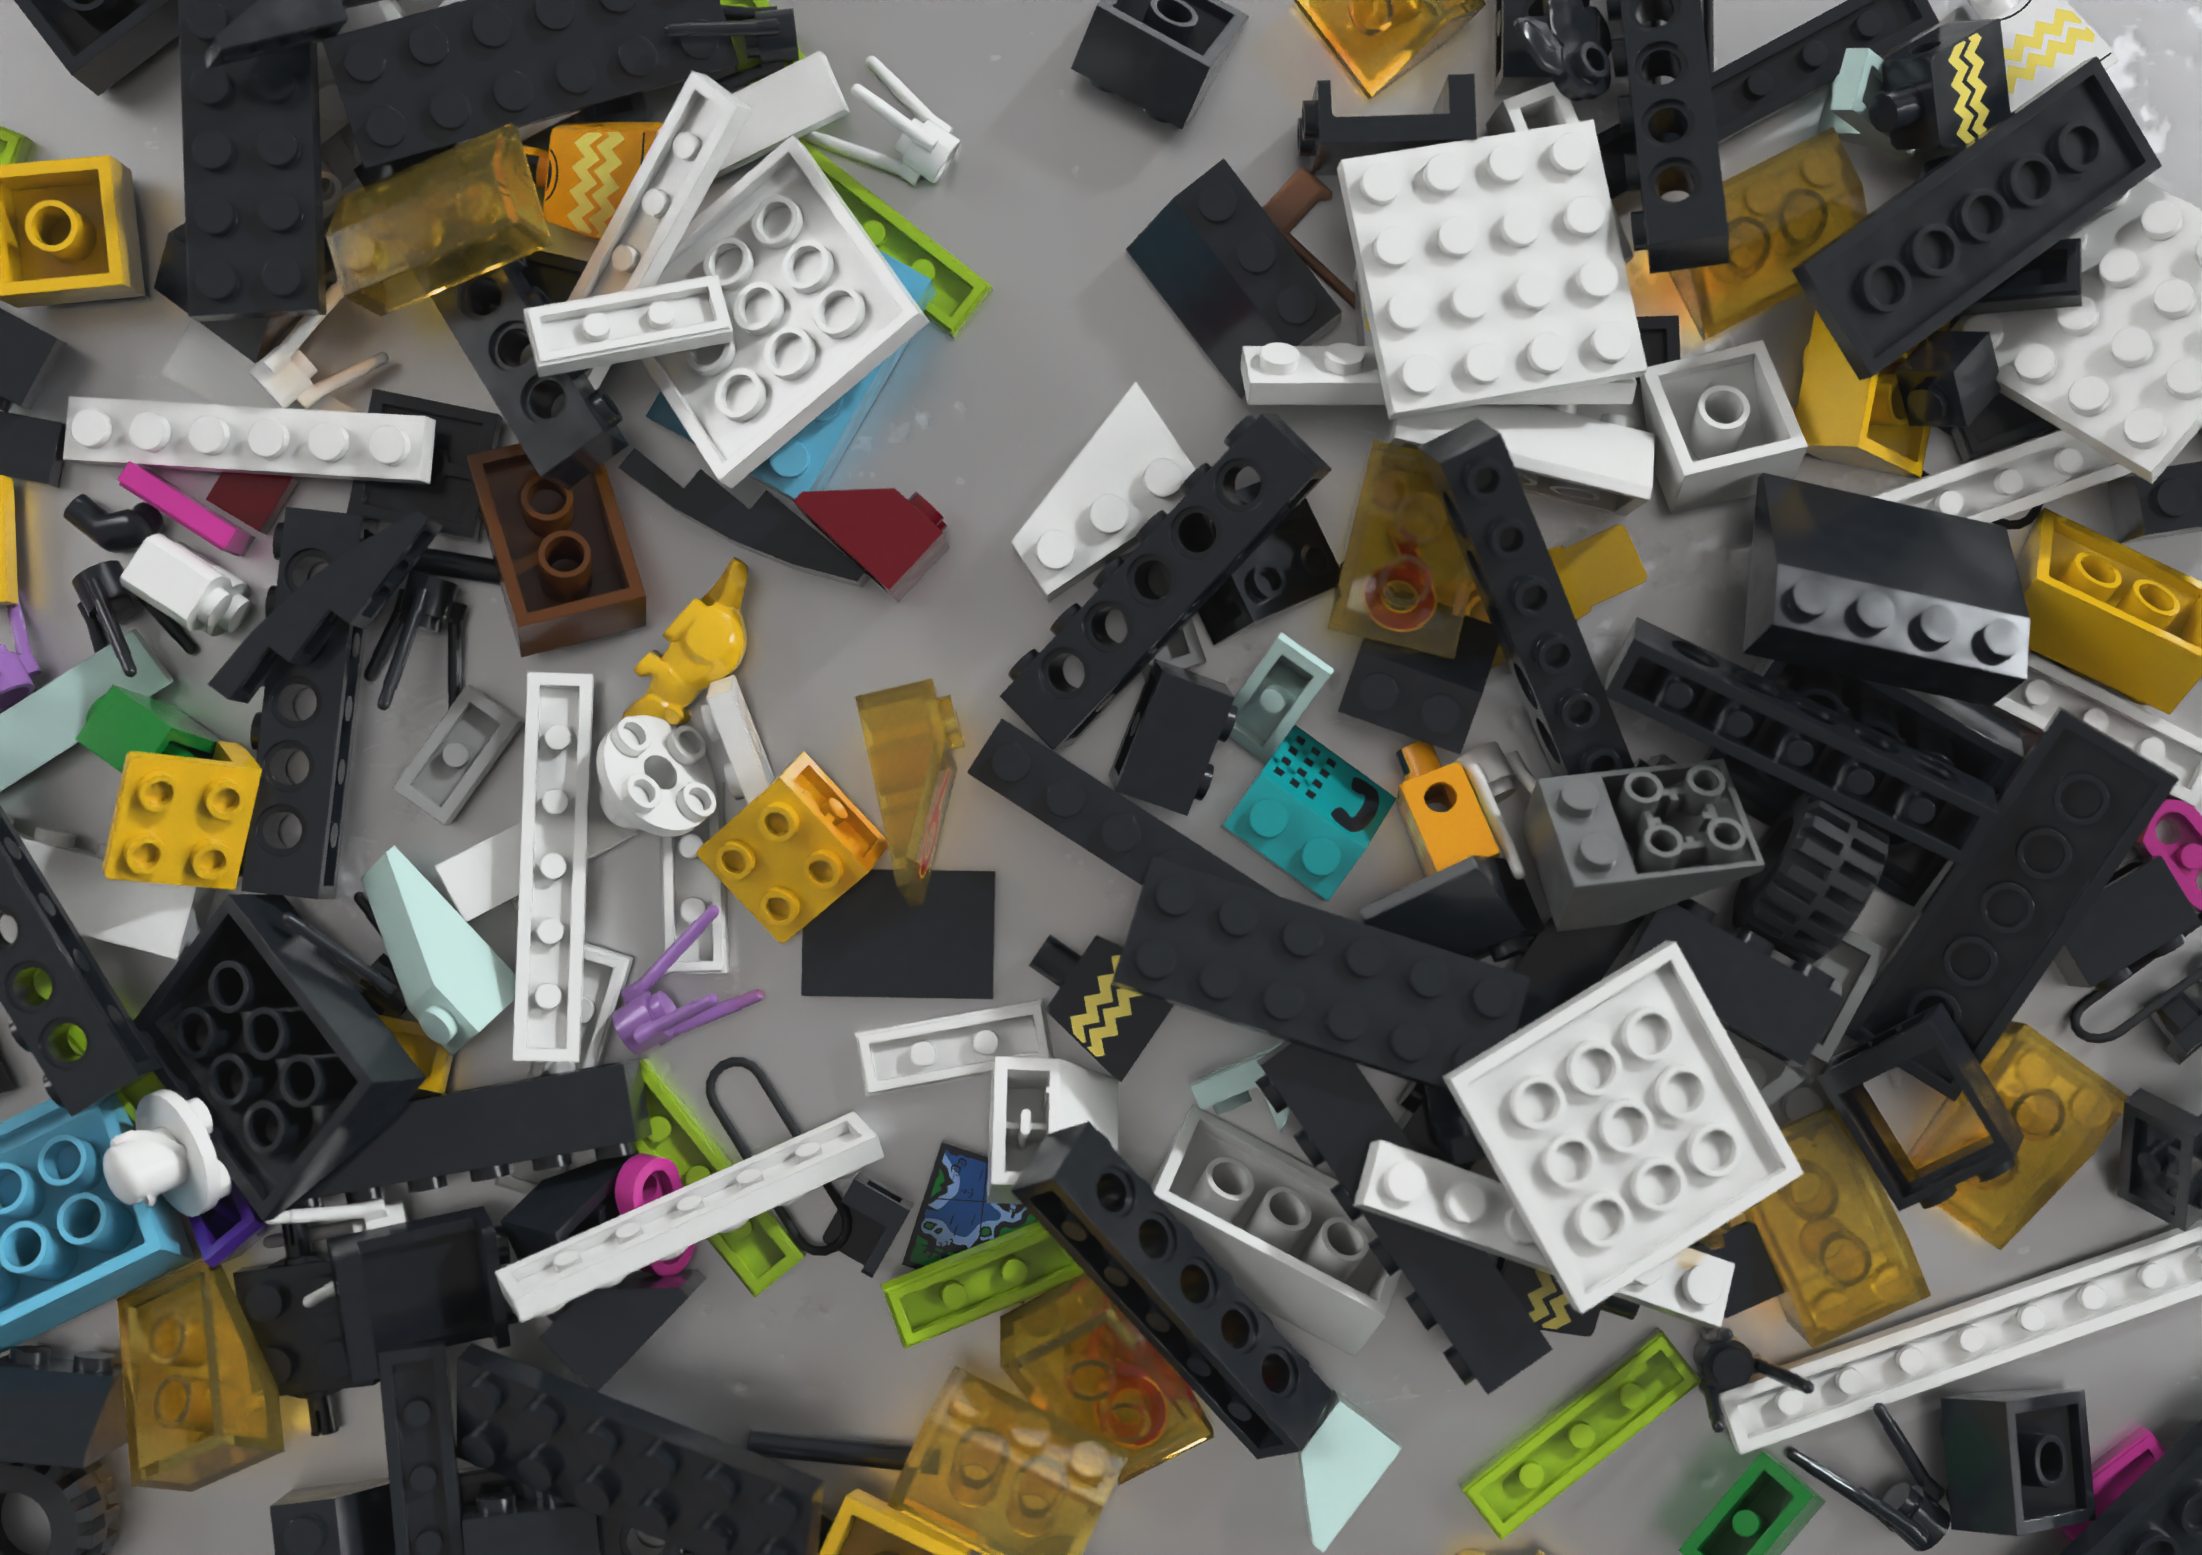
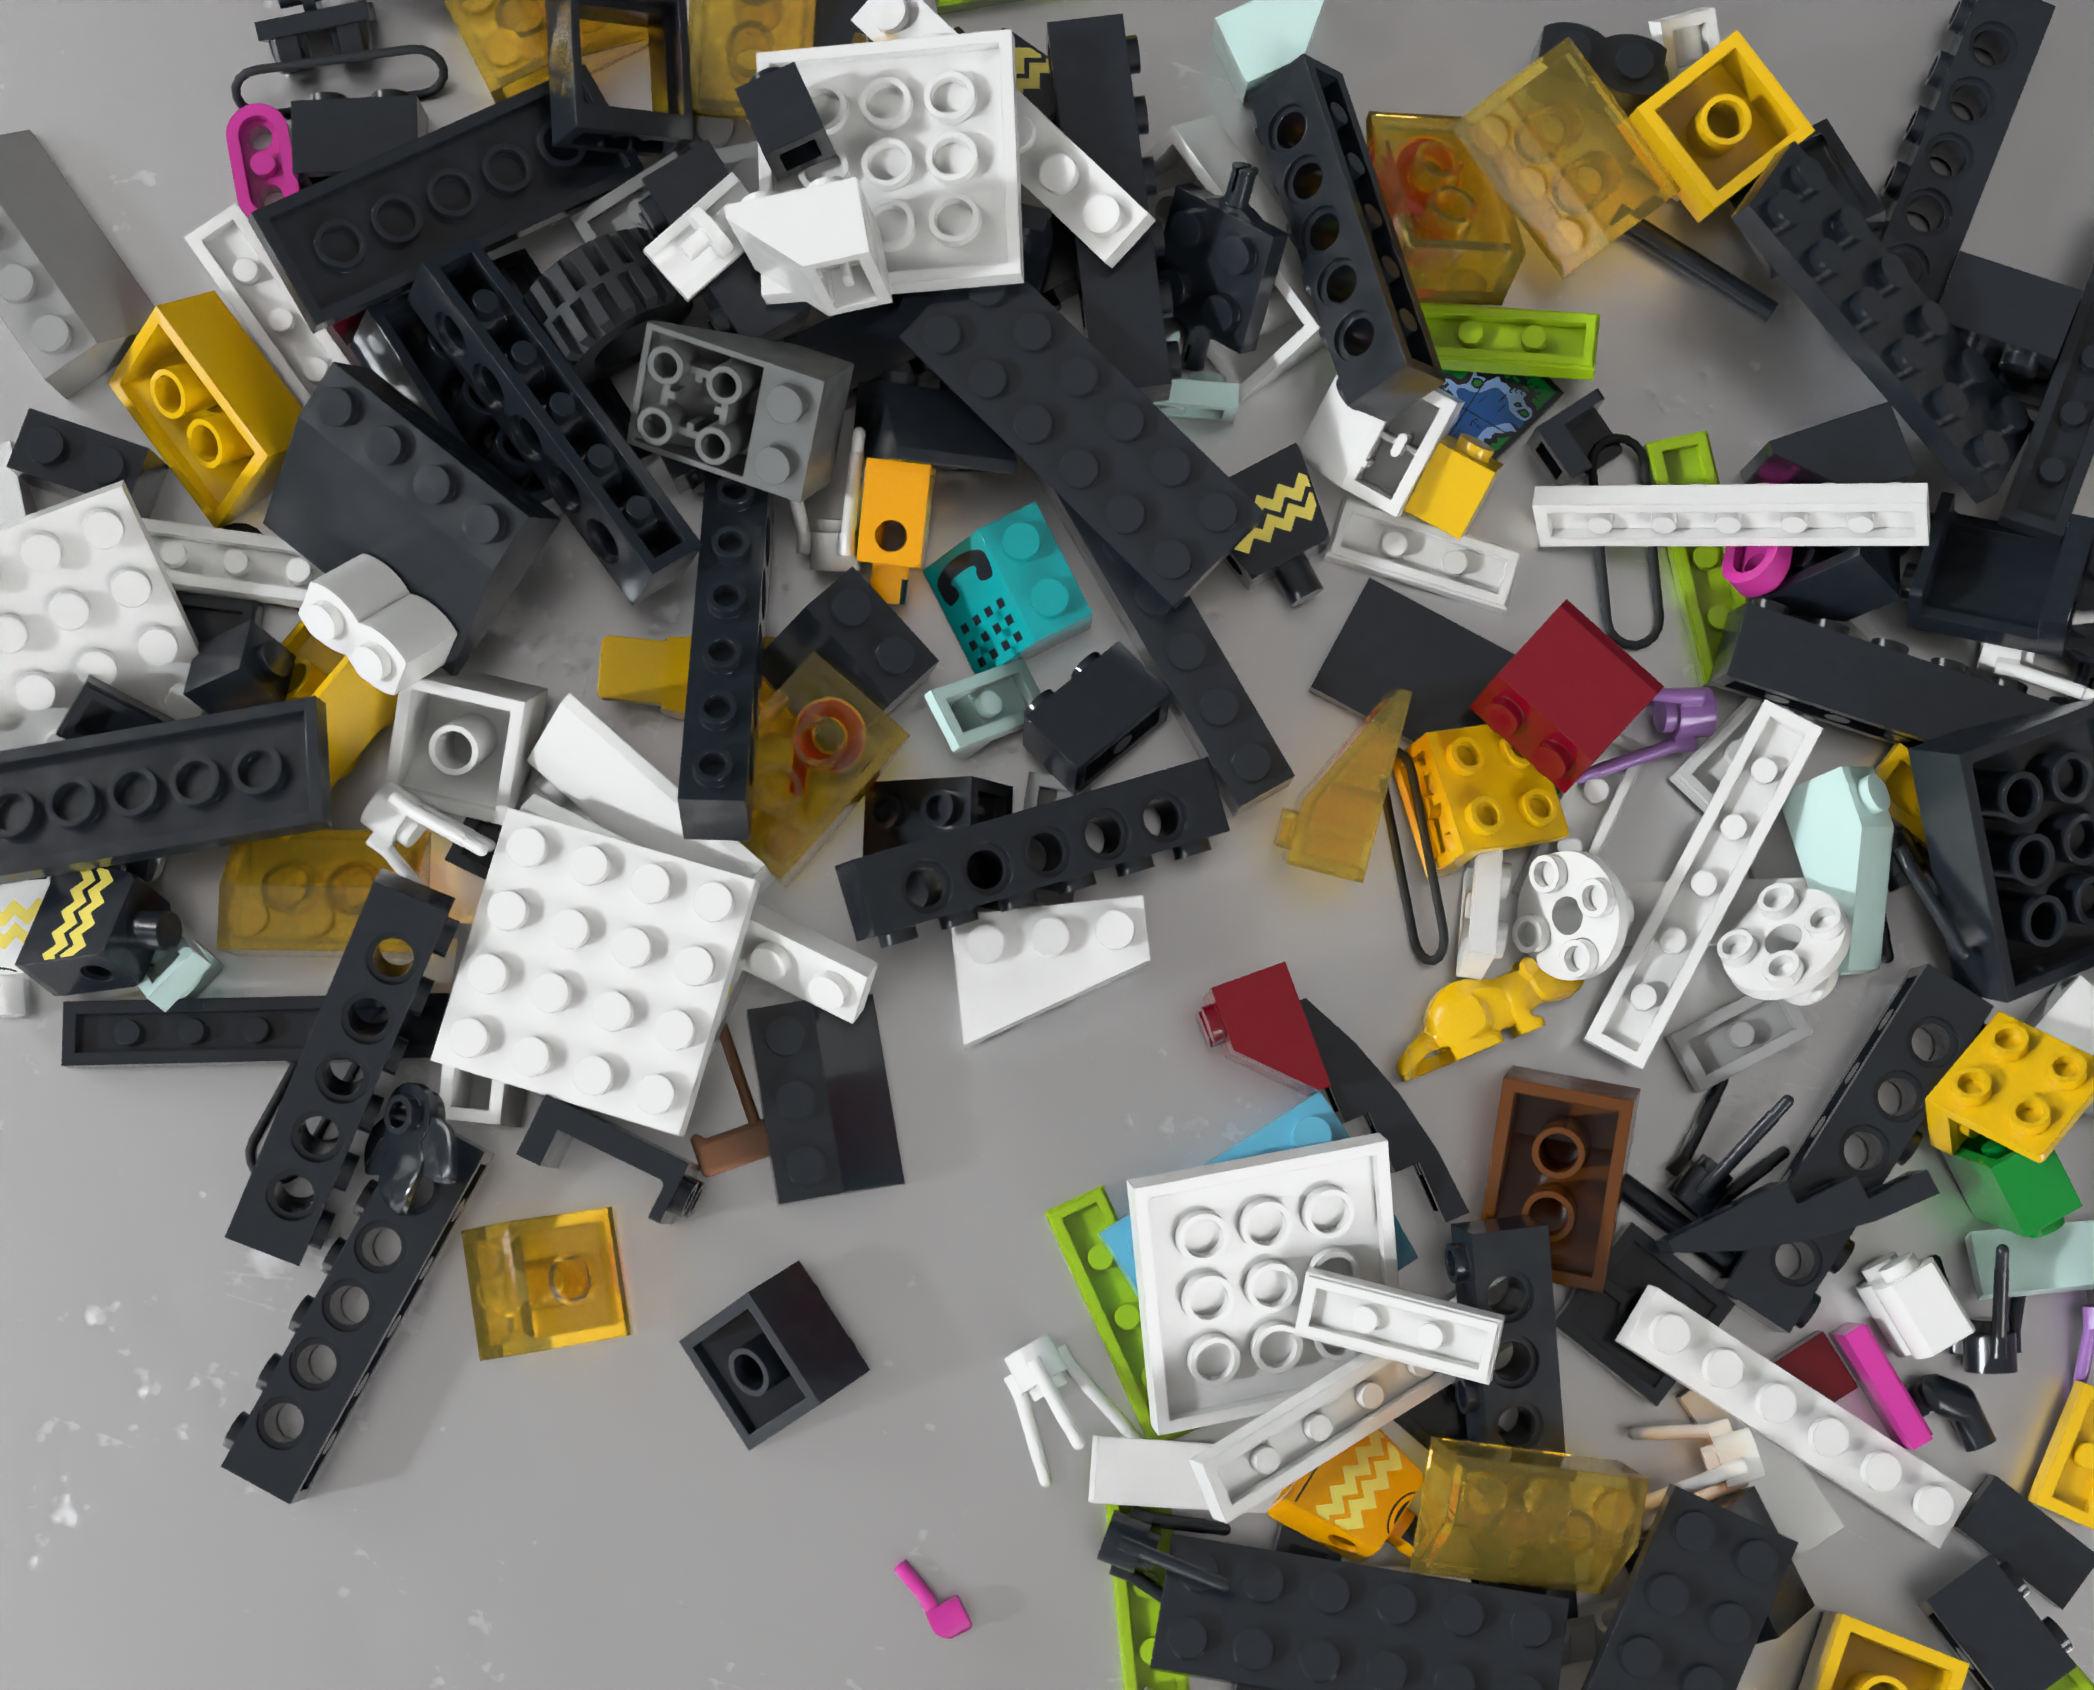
camera: 155 degrees left, 5 degrees down
none -> white brick [298,553,457,695]
none -> white plant [360,781,496,939]
none -> white hips [643,172,750,302]
none -> white slope [724,176,893,316]
none -> black brick [735,62,836,182]
none -> black plate [1156,162,1289,371]
none -> black piece [1378,747,1449,965]
none -> yellow brick [1404,433,1504,540]
none -> dark red slope [1469,599,1664,794]
none -> white plate [1717,882,1852,1006]

